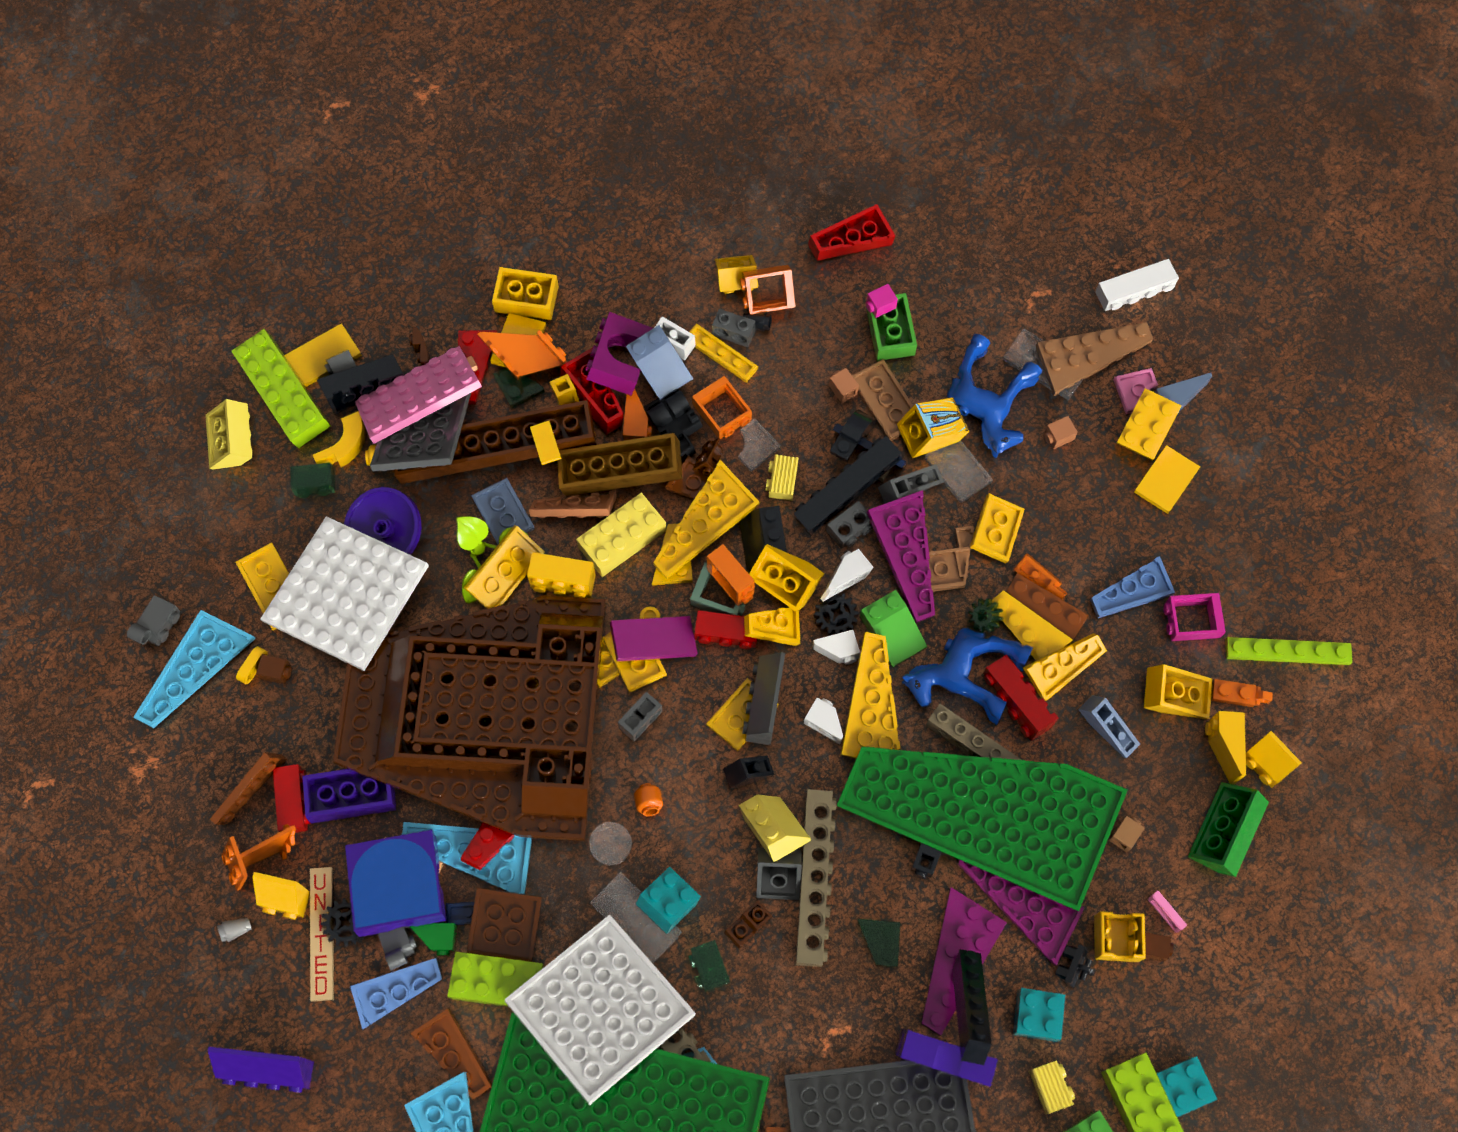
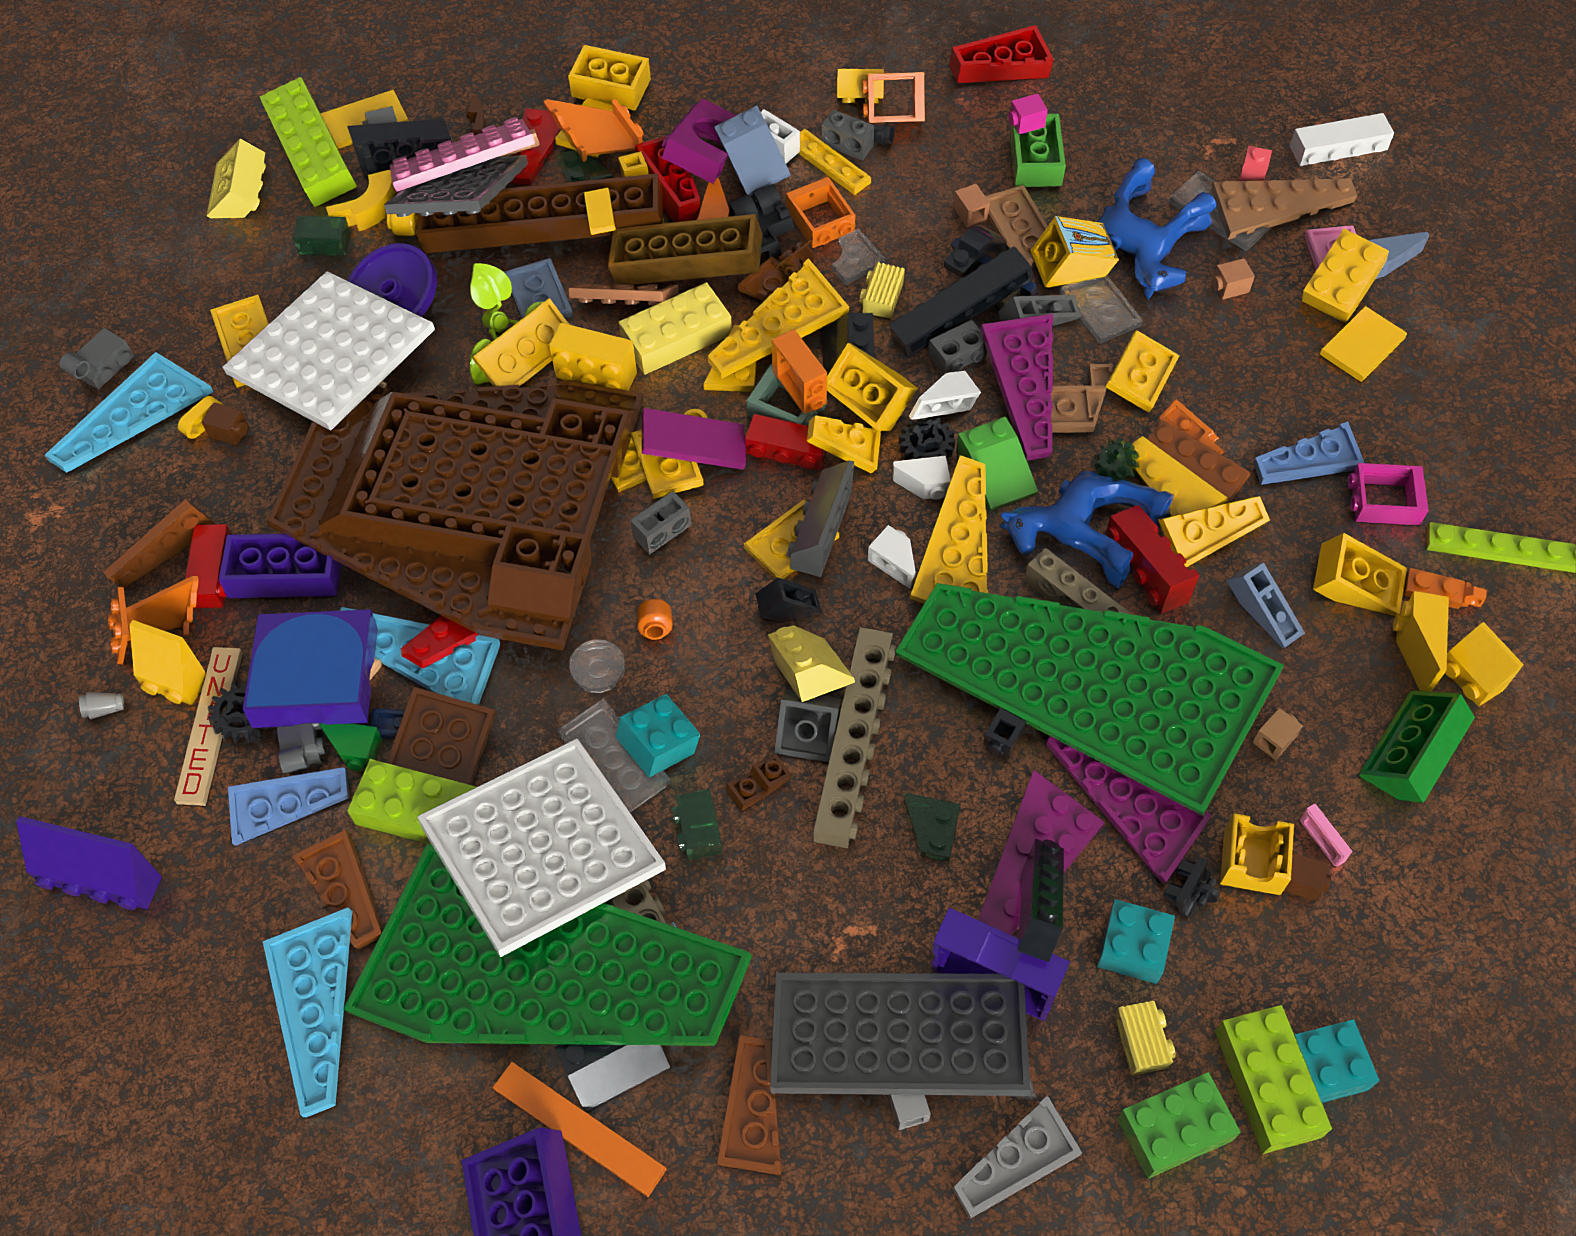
camera: 10 degrees right, 10 degrees down
none -> coral brick [1239,146,1272,181]

